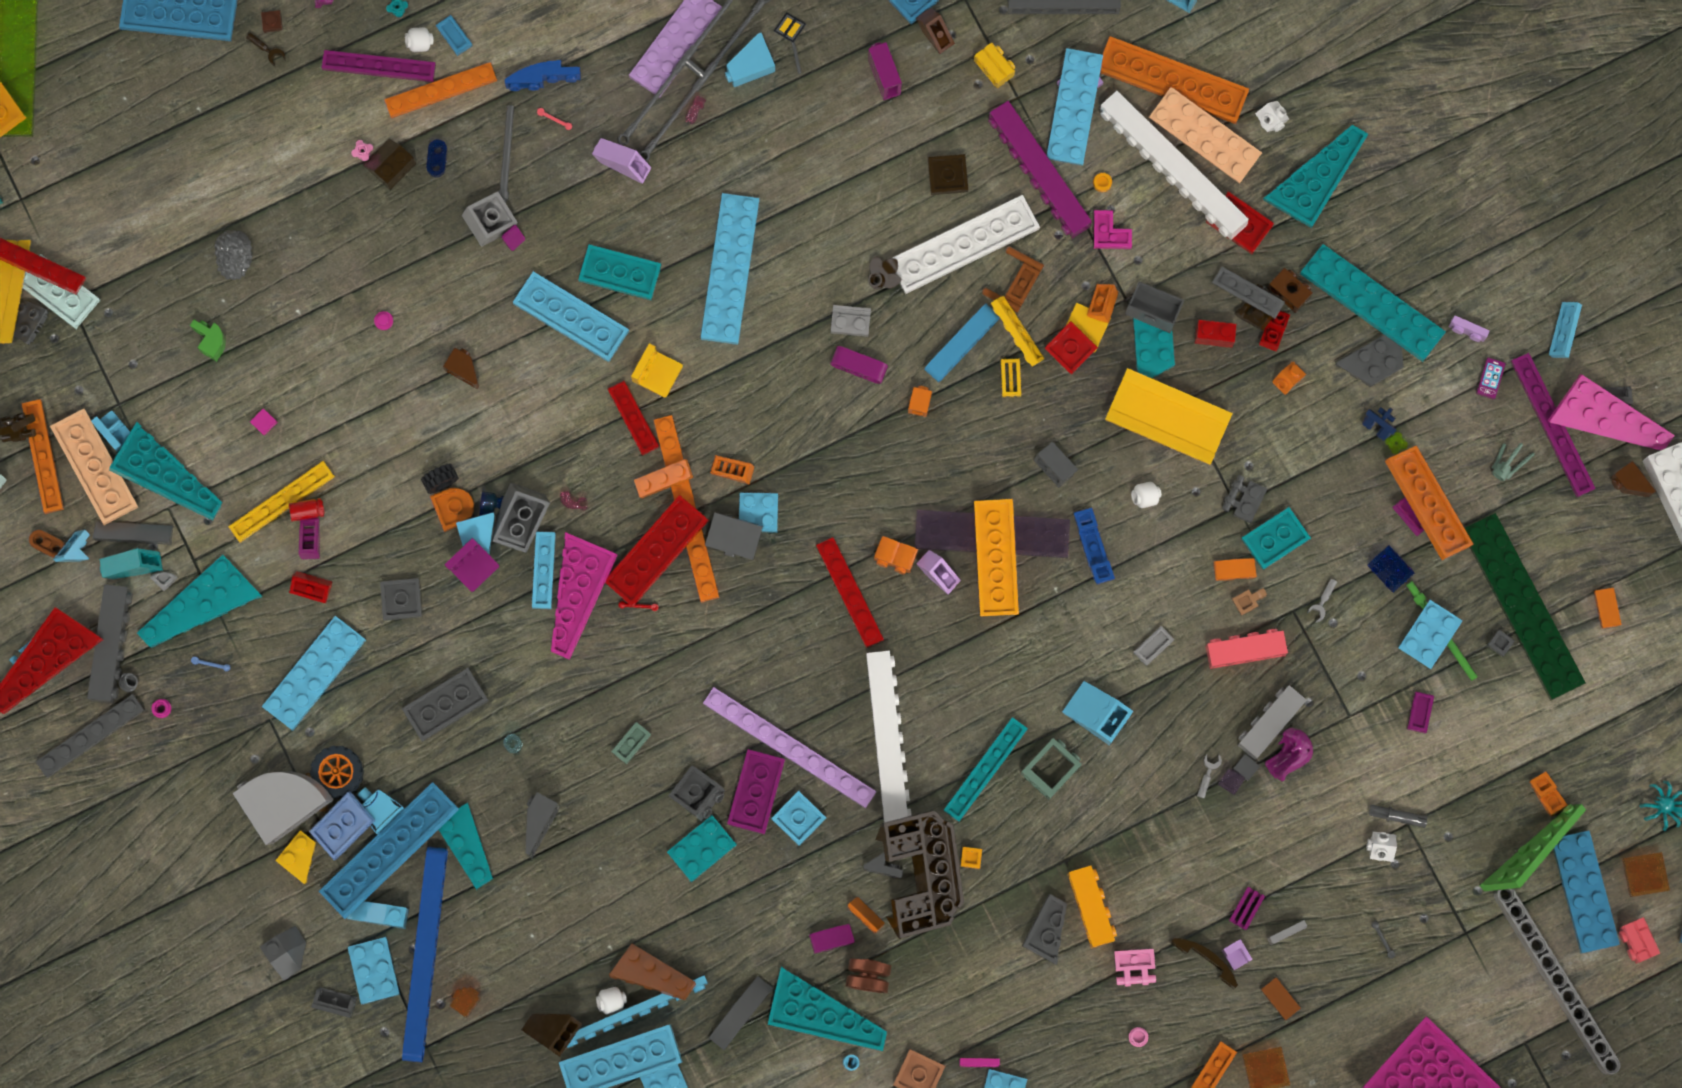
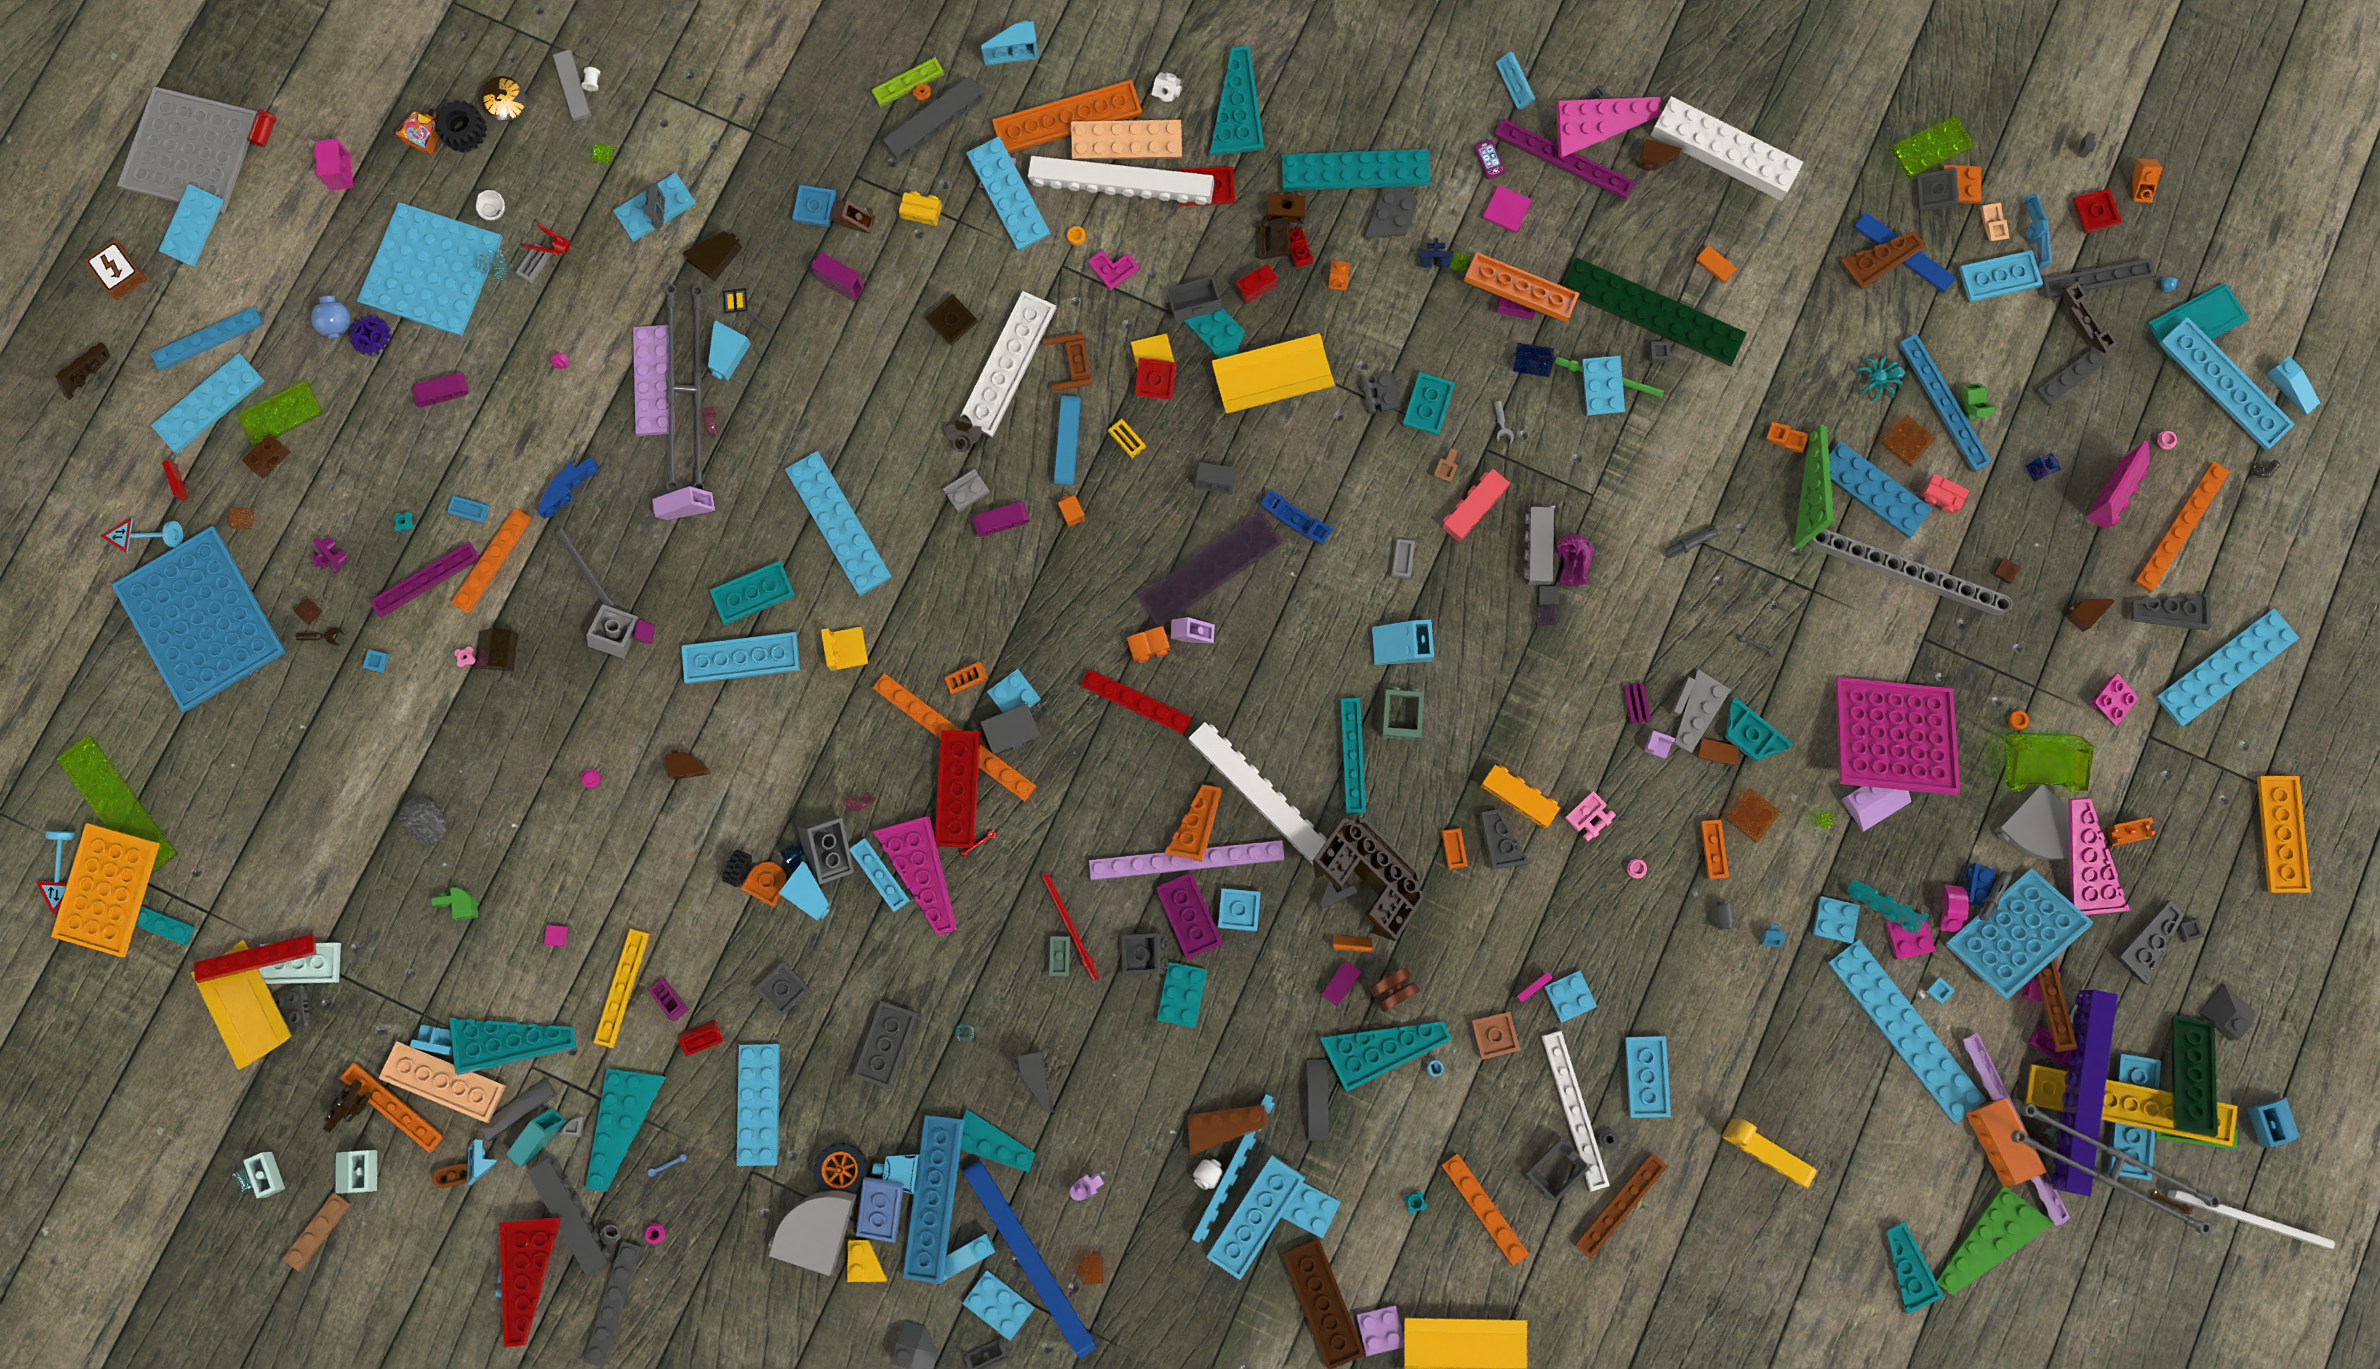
camera: 35 degrees left, 0 degrees up
red piece [289,498,325,522] -> none
white head [405,27,433,52] -> none
clear blue plate [426,139,448,178] -> none
magenta bracket [444,538,499,592] -> none
dark brown slope [521,1014,582,1057] -> none
coral hinge [537,108,572,130] -> none
red tile [608,381,659,456] -> none
orange plate [634,459,693,498] -> none
light orange plate [960,847,982,869] -> none
light orange plate [974,499,1019,616] -> none
magenta brick [988,101,1092,239] -> none
yellow plate [991,295,1045,367] -> none
orange slope [1087,284,1118,323] -> none
white head [1131,482,1161,508] -> none
dark brown slope [1170,938,1238,990] -> none
light grey piece [1197,754,1222,799] -> none
dark grey plate [1212,267,1285,319] -> none
orange slope [1214,558,1257,581] -> none
white brick [1366,832,1397,862] -> none
magenta tile [1407,691,1434,734] -> none
lavender plate [1449,316,1489,342] -> none
sand green plant [1491,443,1535,481] -> none
none -> dark azure plate [362,649,389,673]
none -> red bar [1041,873,1099,981]
none -> lavender hips [1070,1173,1104,1201]
none -> orange wing [1164,785,1222,862]
none -> orange tile [1441,828,1468,870]
none -> dark pink tile [1483,185,1532,233]
none -> light grey wing [1673,669,1731,754]
none -> teal wing [1725,697,1794,762]
none -> copper tile [1993,558,2021,584]

